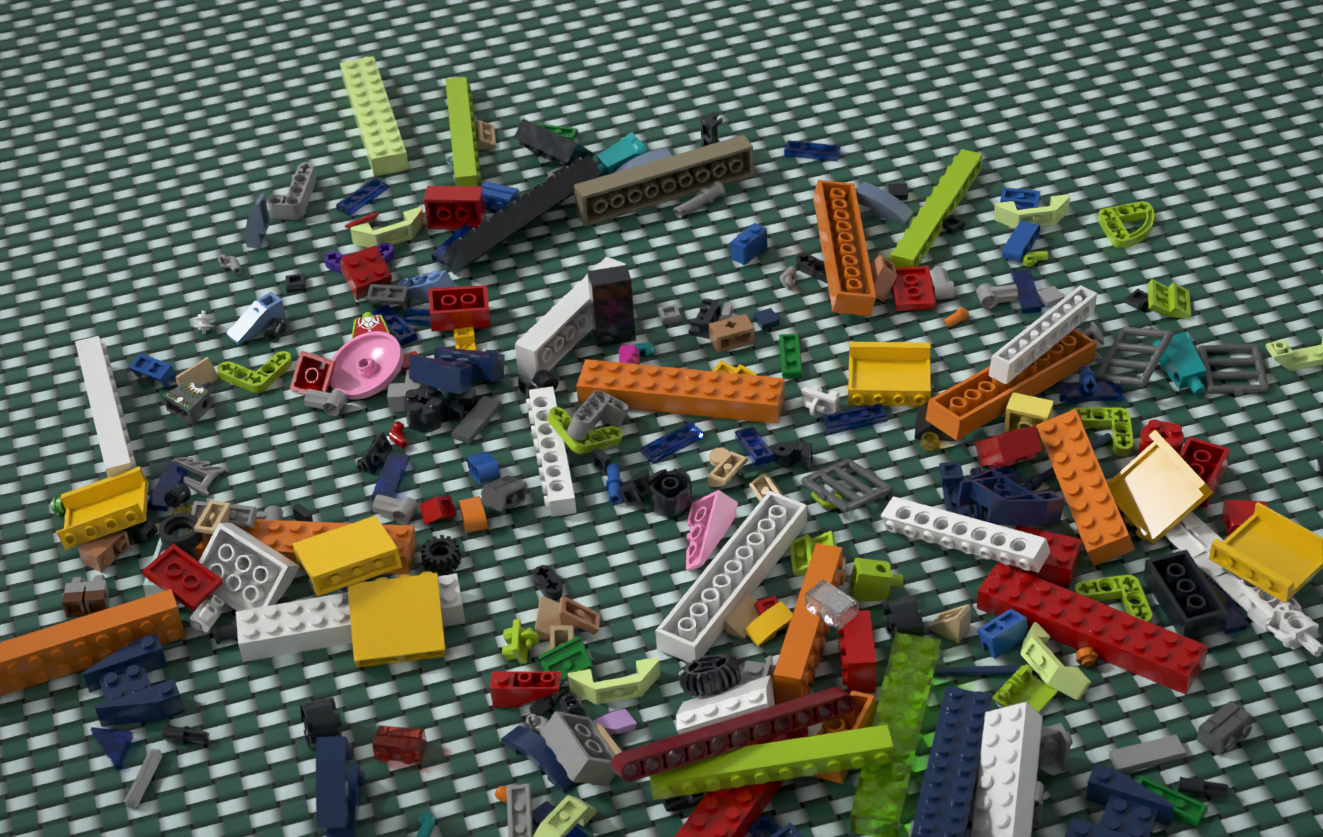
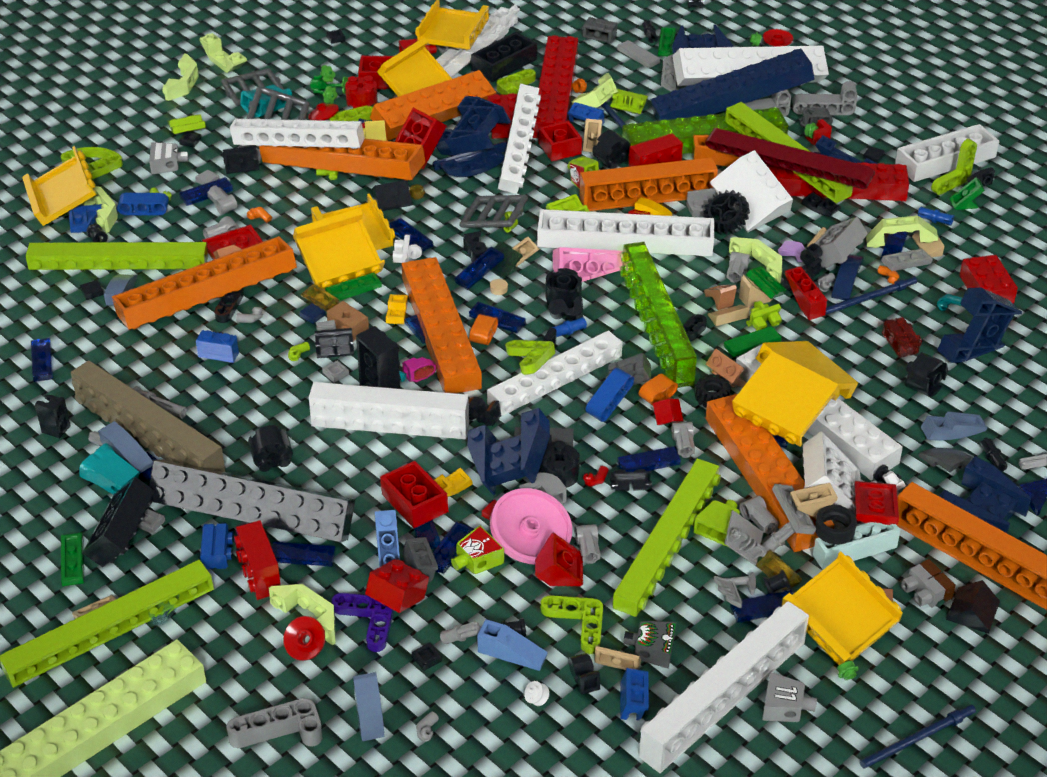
camera: 120 degrees left, 0 degrees up
black tile [292,503,313,522] -> none
clear blue tile [336,178,388,216] -> none
light grey beam [567,391,629,440] -> none
tan slope [707,451,748,487] -> none
clear brick [805,579,858,630] -> none
none -> yellow panel [22,146,96,226]
none -> black bush [86,223,108,243]
none -> light grey torso [149,142,189,174]
none -> yellowish green slope [163,54,199,101]
none -> black brick [248,425,293,472]
none -> lime arm [288,342,310,361]
none -> yellow panel [293,208,385,290]
none -> clear yellow slope [301,284,340,312]
none -> red dish [308,103,339,121]
none -> plant [310,65,348,104]
none -> light grey axle [440,622,481,644]
none -> orange beam [469,314,498,345]
none -> red brick [539,121,582,161]
none -> black leg [569,653,600,695]
none -> lime brick [613,458,721,617]
none -> clear neon green brick [620,242,697,388]
none -> lime torso [694,499,740,547]
none -> nougat bracket [705,349,746,388]
none -> green tile [724,326,782,357]
none -> light grey hinge [725,510,767,565]
none -> light grey piece [726,251,750,283]
none -> light grey torso [763,673,817,722]
none -> dark blue bar [825,277,917,315]
none -> dark grey brick [919,448,974,472]
none -> sand blue slope [921,411,987,441]
none -> black slope [946,580,1000,634]

